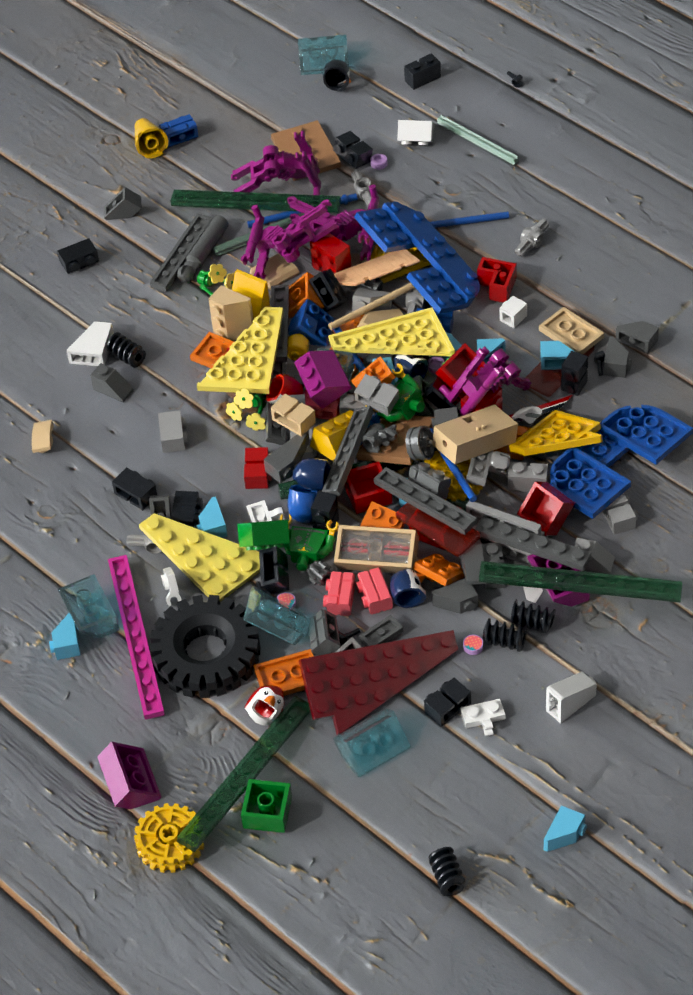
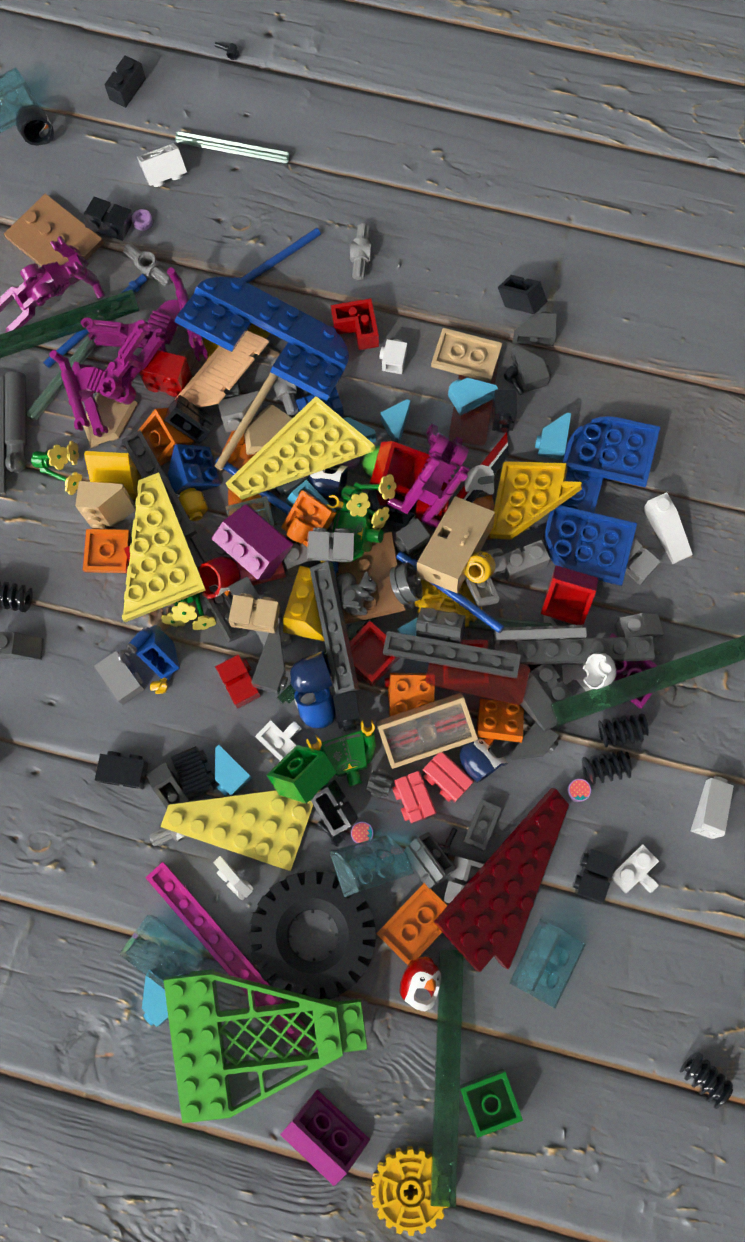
camera: 30 degrees left, 25 degrees up
none -> blue torso [118,625,180,694]
none -> bright green wing [163,969,368,1124]
none -> light yellow plant [341,474,396,529]
none -> yellow head [465,551,496,583]
none -> black piece [498,275,548,314]
none -> medium azure slope [535,413,571,460]
none -> white hair [583,653,616,689]
none -> white slope [643,492,693,564]

